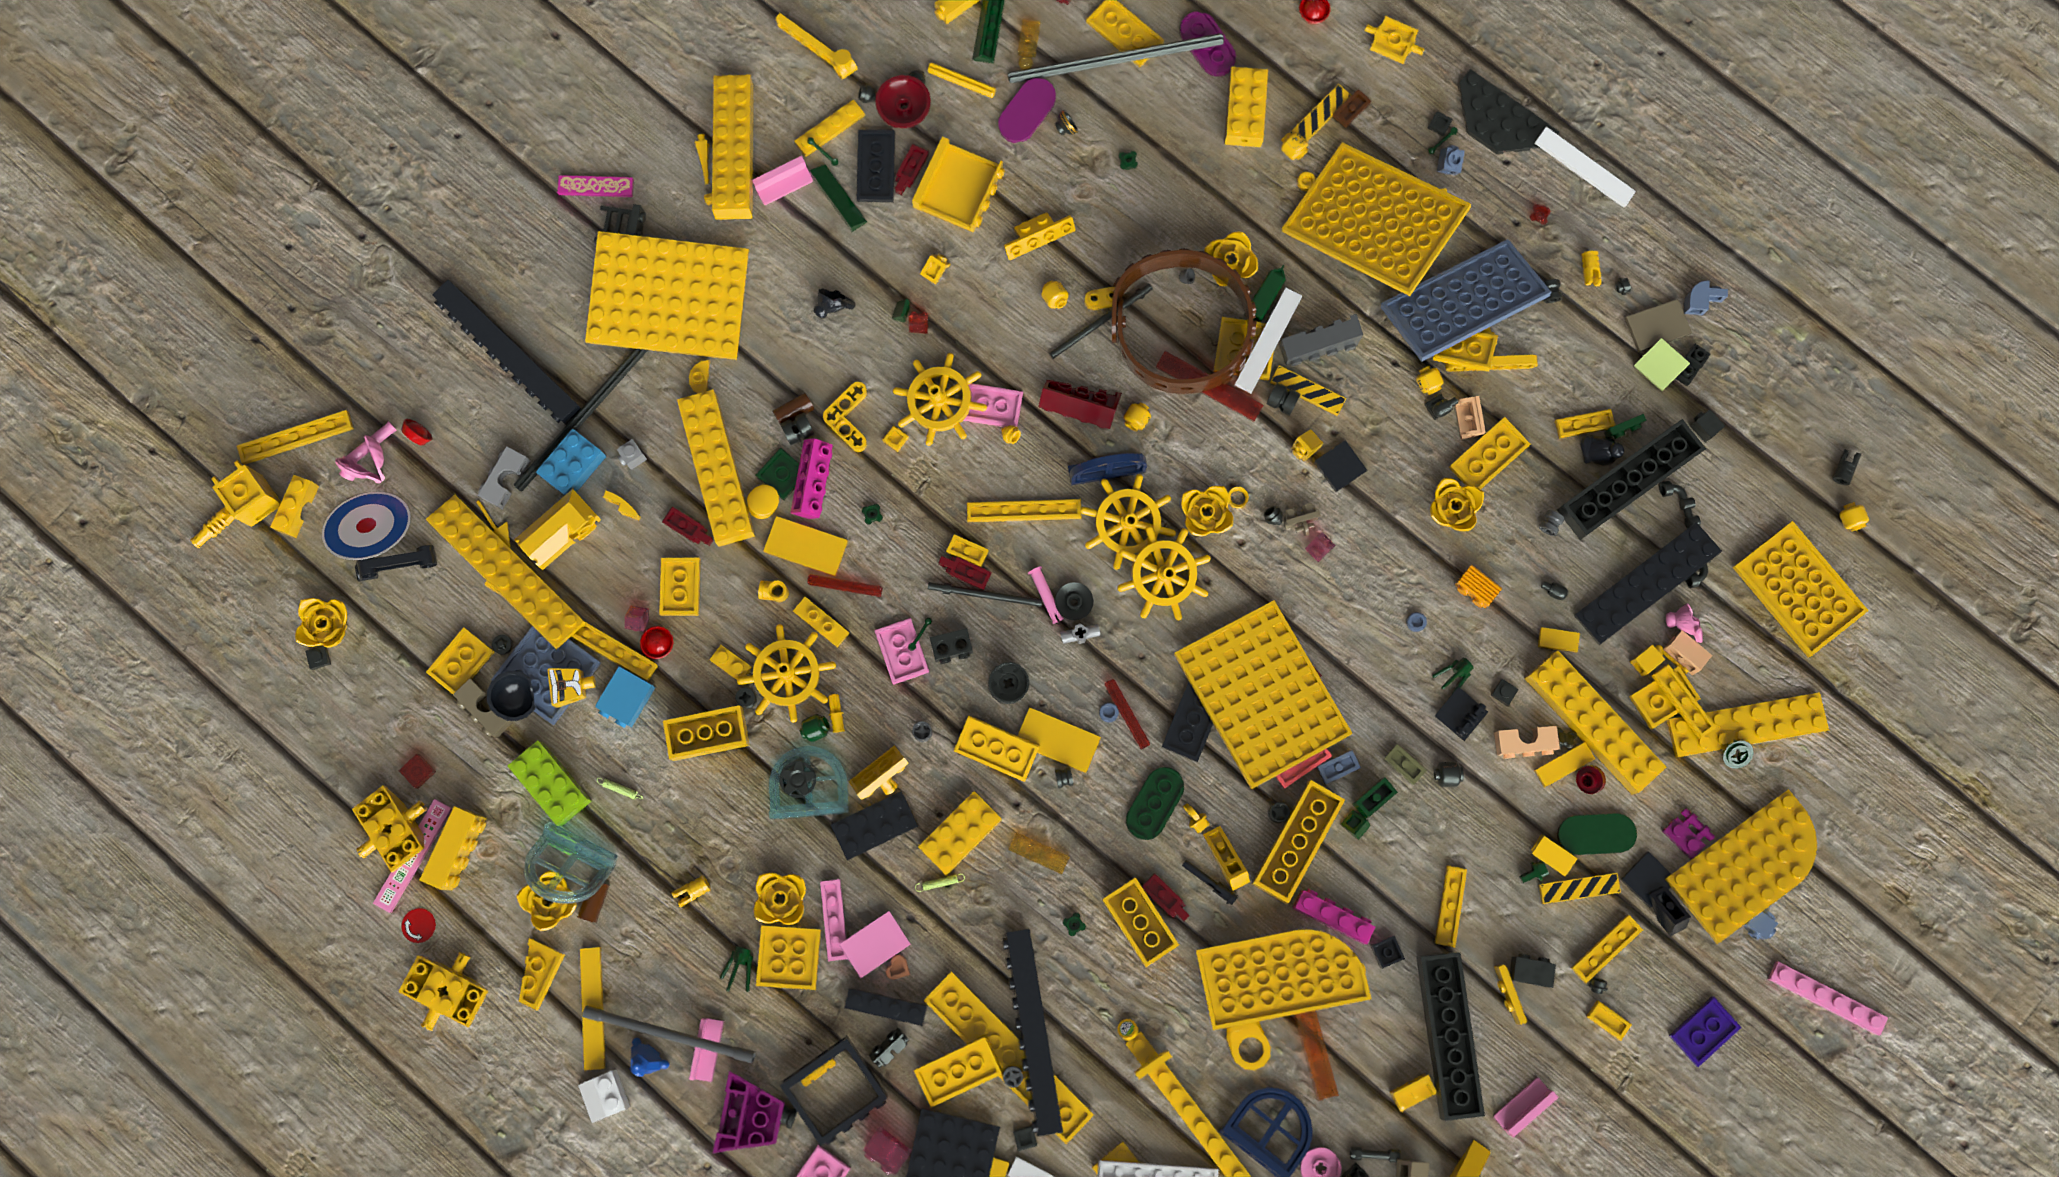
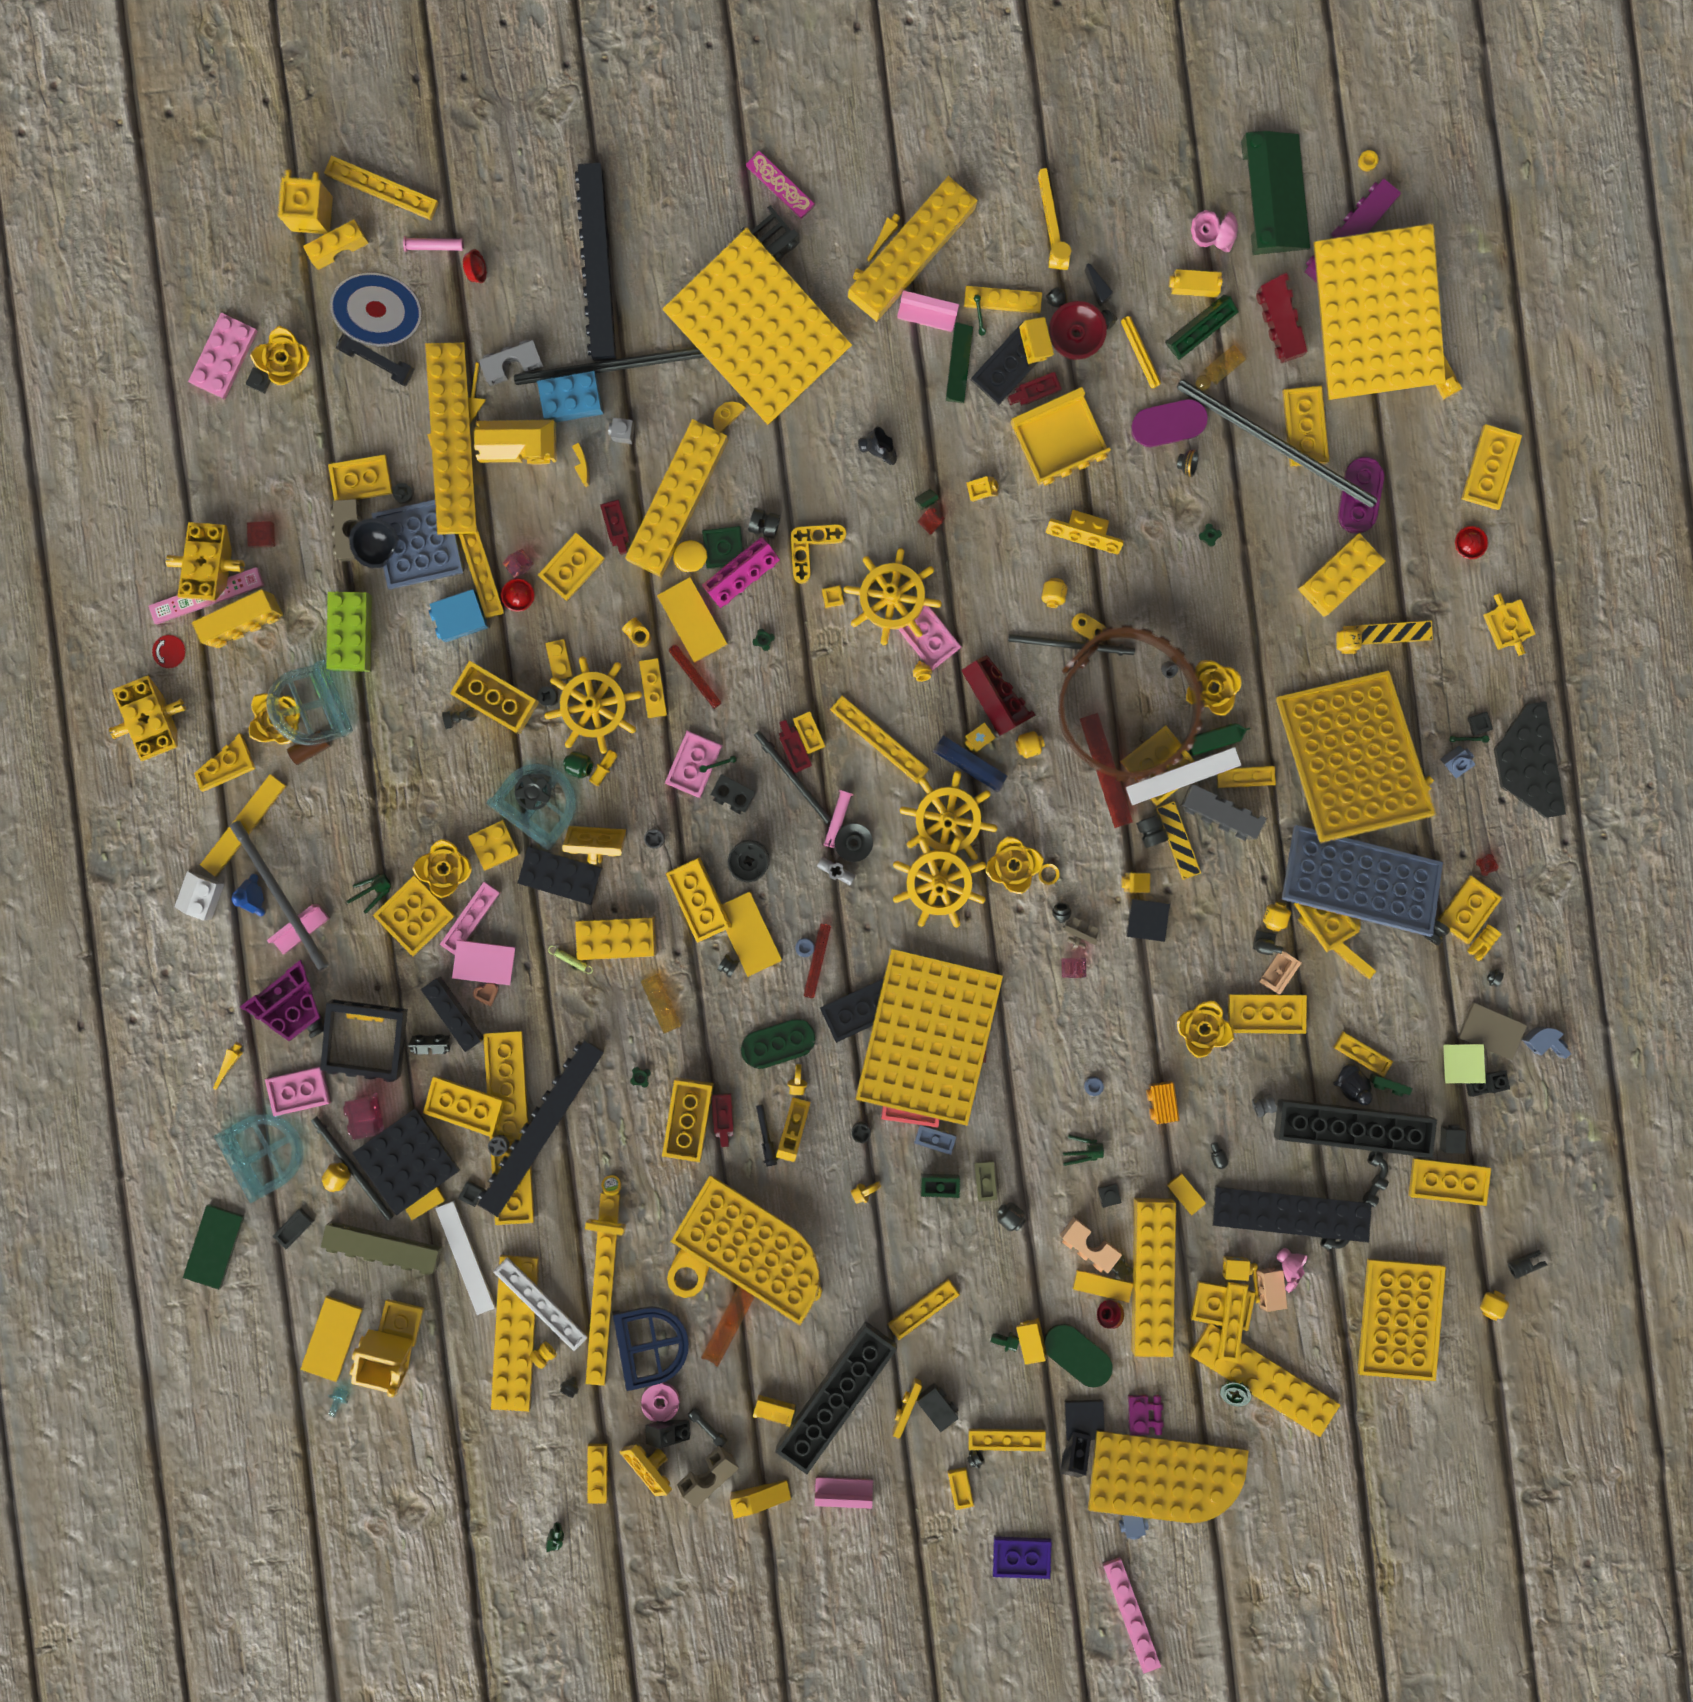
camera: 40 degrees right, 10 degrees up
yellow hinge [190,506,235,548] -> none
bright pink animal [335,435,385,483] -> none
torso [547,668,596,708] -> none
yellowish green piece [597,778,643,799] -> none
yellow hinge [671,875,711,907] -> none
reddish brown brick [772,392,815,424] -> none
yellow brick [1251,780,1345,904] -> none
dark pink brick [1292,889,1375,945] -> none
yellow tile [1297,172,1316,192] -> none
reddish brown plate [1332,89,1372,128] -> none
dark green slope [1340,810,1371,840] -> none
black piece [1370,936,1405,969] -> none
black hinge [1435,687,1488,741] -> none
white tile [1535,127,1636,208] -> none
tile [1538,873,1621,904] -> none
none -> bright pink plate [188,313,258,400]
none -> pearl dark grey piece [442,707,477,729]
none -> yellow plate [468,820,520,871]
none -> yellow piece [851,1181,881,1204]
none -> yellow brick [965,722,996,752]
none -> yellow hinge [1019,317,1054,364]
none -> black slope [1084,263,1113,306]
none -> yellow tile [1216,766,1276,788]
none -> yellow plate [1408,1158,1491,1206]
none -> yellow tile [1438,875,1503,944]

